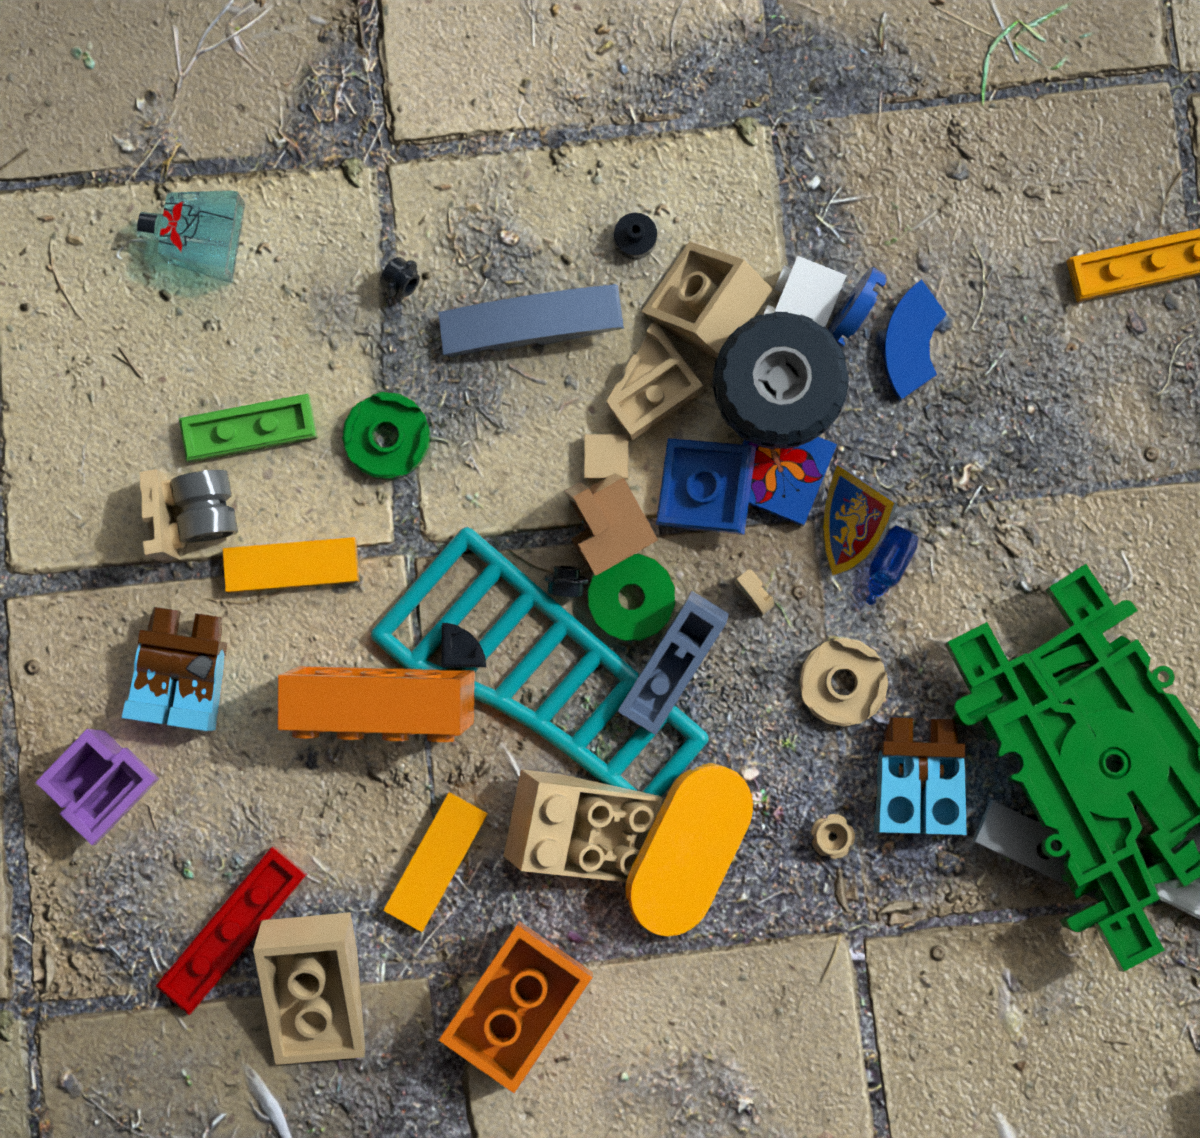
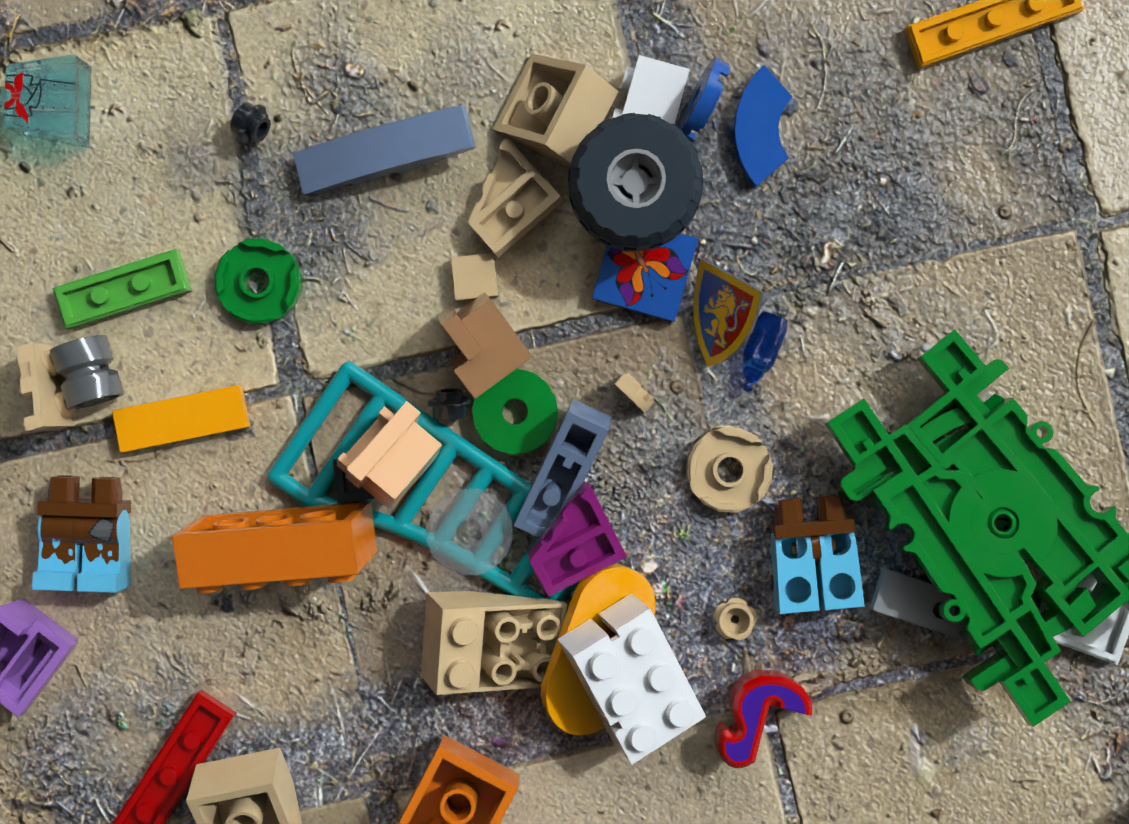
camera: 10 degrees left, 5 degrees up
light orange tile [383,792,489,932] -> none
black tile [614,212,657,259] -> none
blue tile [656,438,756,535] -> none
none -> light nougat plate [337,401,442,511]
none -> clear tile [426,488,513,575]
none -> magenta wing [527,481,627,596]
none -> white piece [557,593,706,765]
none -> red animal [714,669,812,768]

